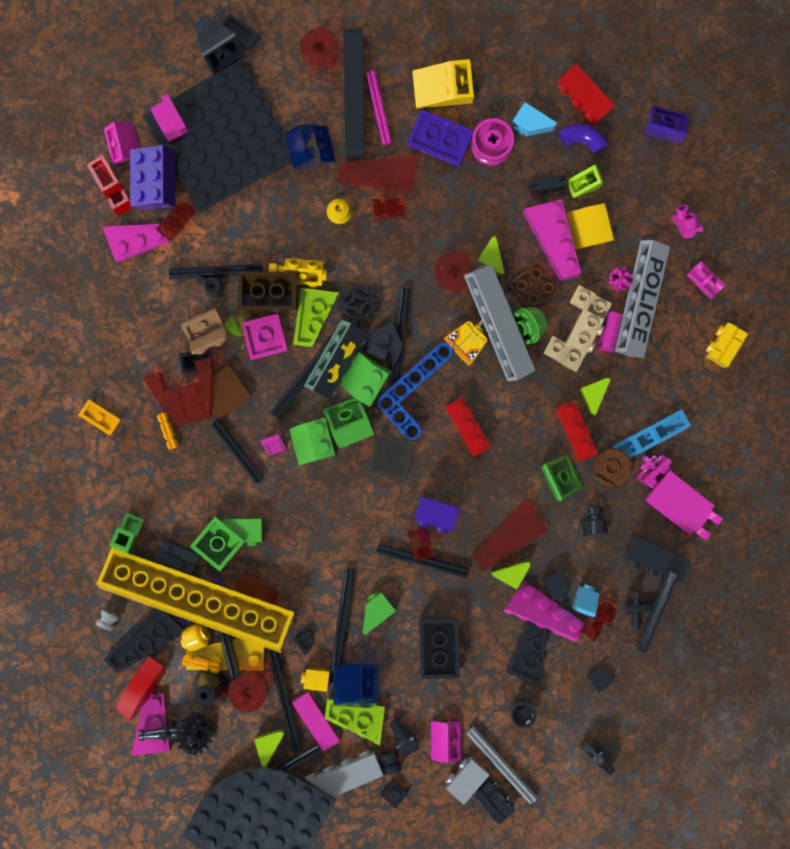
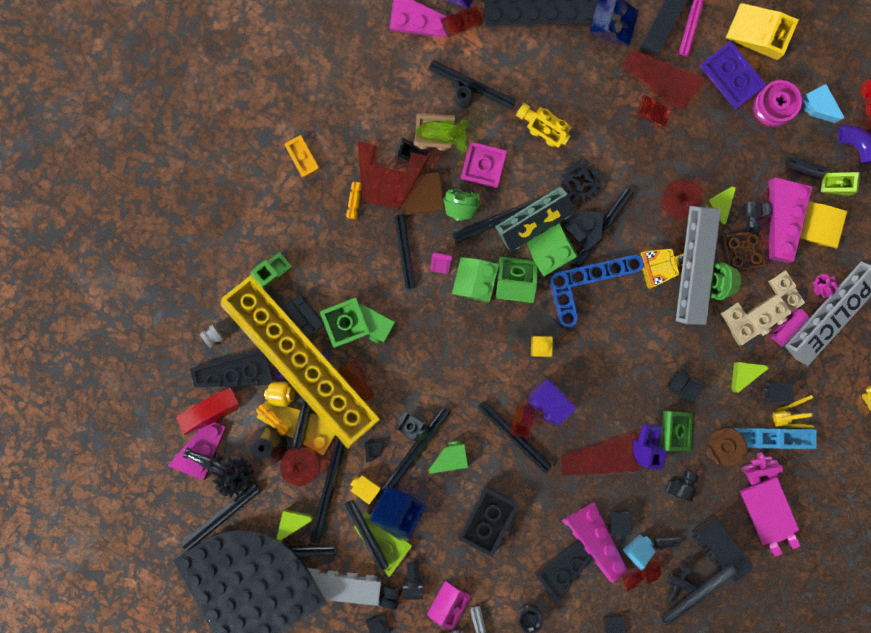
camera: 25 degrees right, 0 degrees up
dark brown slope [238,272,298,314] -> none
dark pink tile [292,691,340,752] -> none
lime wing [293,288,339,347] -> none
yellow cone [327,198,353,224] -> none
red brick [445,397,491,457] -> none
lime slope [491,561,530,589] -> none
red brick [555,401,598,462] -> none
none -> black axle [181,483,260,551]
none -> black axle [345,499,389,571]
none -> black brick [395,412,430,443]
none -> clear neon green wing [416,120,468,141]
none -> bright green cone [443,189,481,221]
none -> yellow brick [531,337,553,357]
none -> dark purple brick [633,424,667,469]
none -> black pin [654,534,680,551]
none -> black wheel [667,368,704,403]
none -> black piece [742,201,773,233]
none -> black brick [762,382,794,402]
none -> yellow plant [773,395,814,429]

